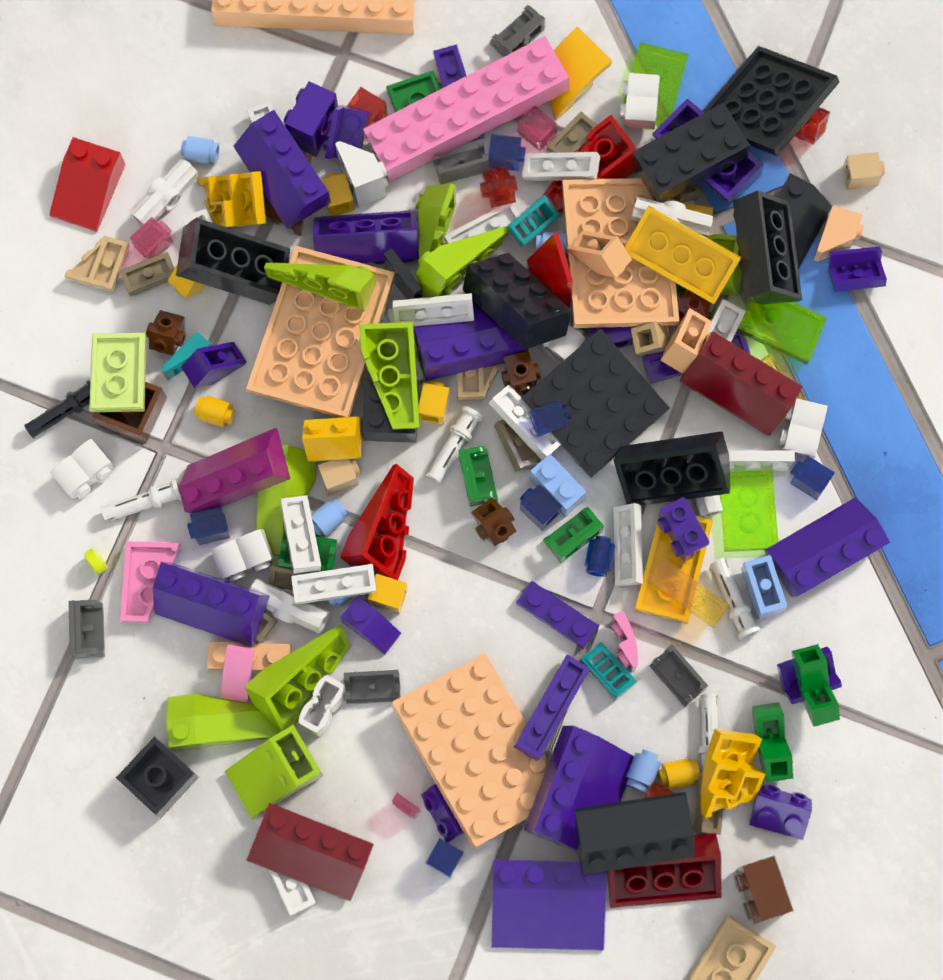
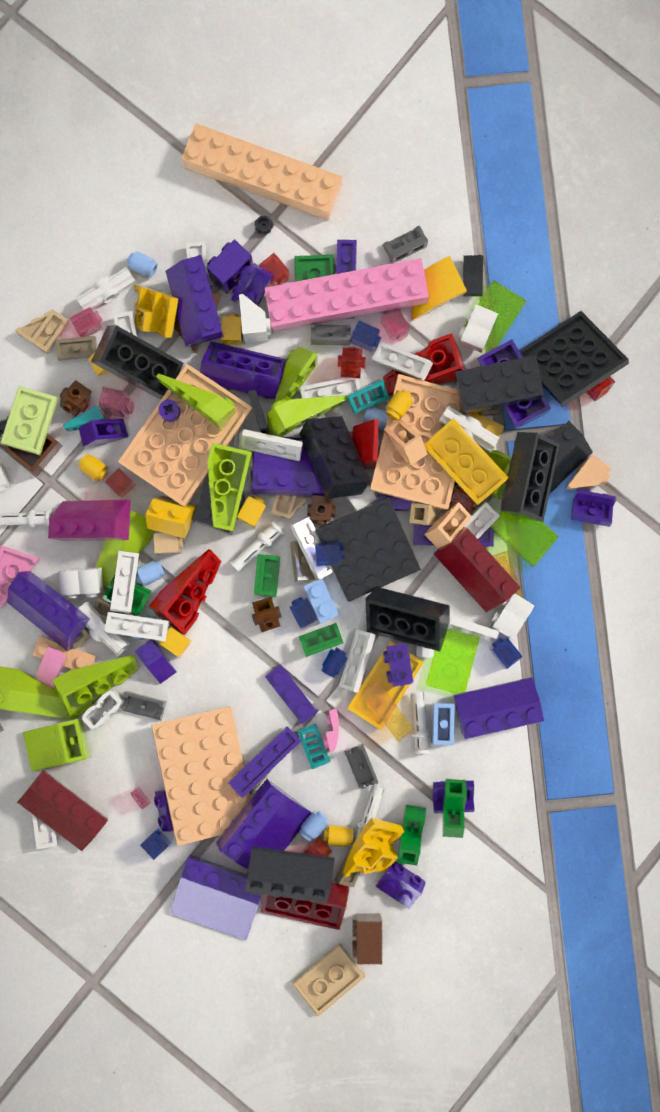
camera: 15 degrees right, 10 degrees up
red slope [49,137,126,232] -> none
clear blue brick [187,506,230,546] -> none
dark tan plate [547,112,597,153] -> none
tan brick [843,152,885,189] -> none
none -> clear pink brick [98,387,134,419]
none -> clear red brick [104,468,136,498]
none -> dark purple wheel [158,399,181,423]
none -> black plate [254,216,273,235]
none -> yellow brick [385,389,413,421]
none -> black slope [463,255,483,297]

